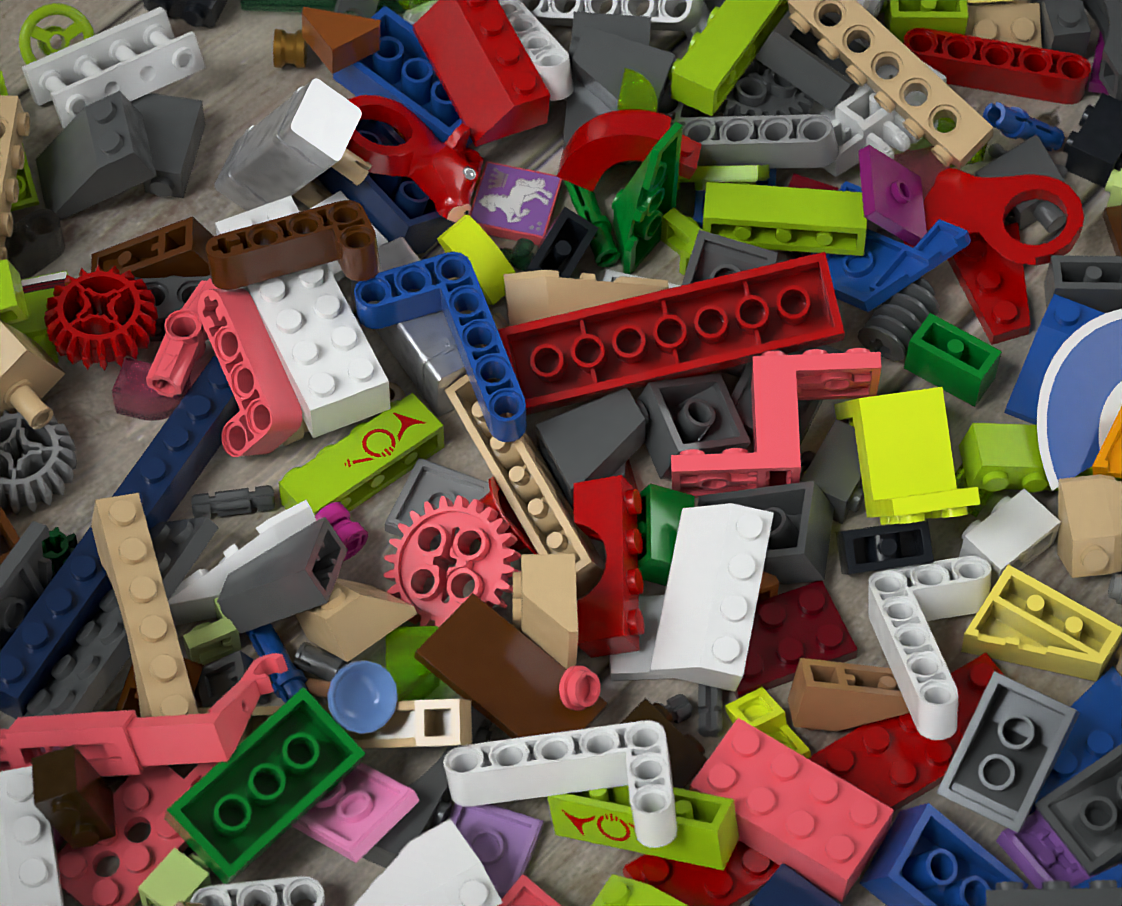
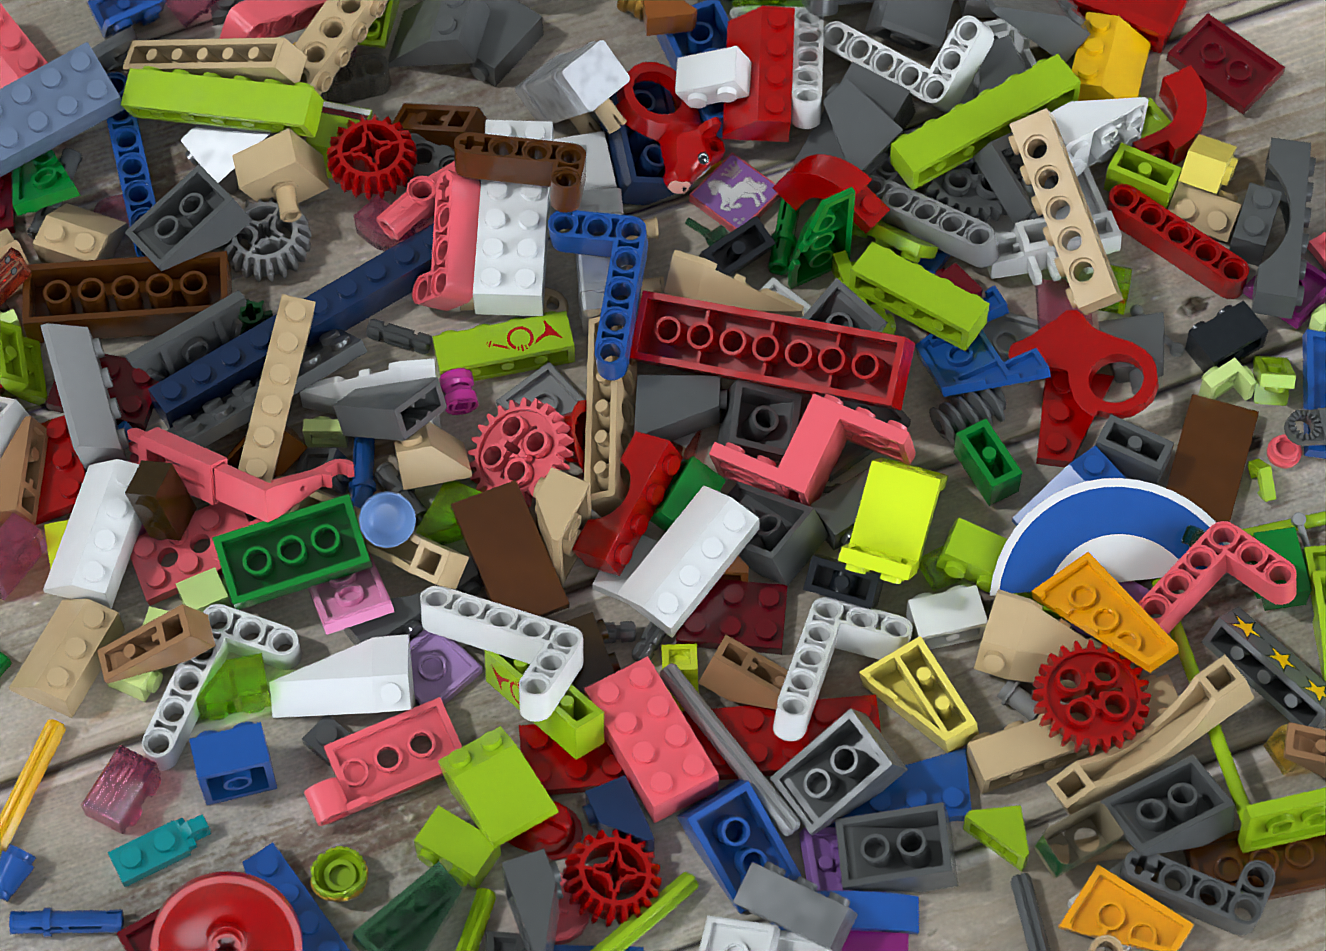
camera: 30 degrees right, 5 degrees up
neon yellow slope [437,215,516,305] -> none
coral plate [559,665,601,710] -> none
clear neon green tile [617,68,657,112] -> none
magenta plate [858,145,927,247] -> none
blue pin [983,102,1065,152] -> none
none -> light grey axle [660,663,800,836]
none -> white brick [675,46,752,108]

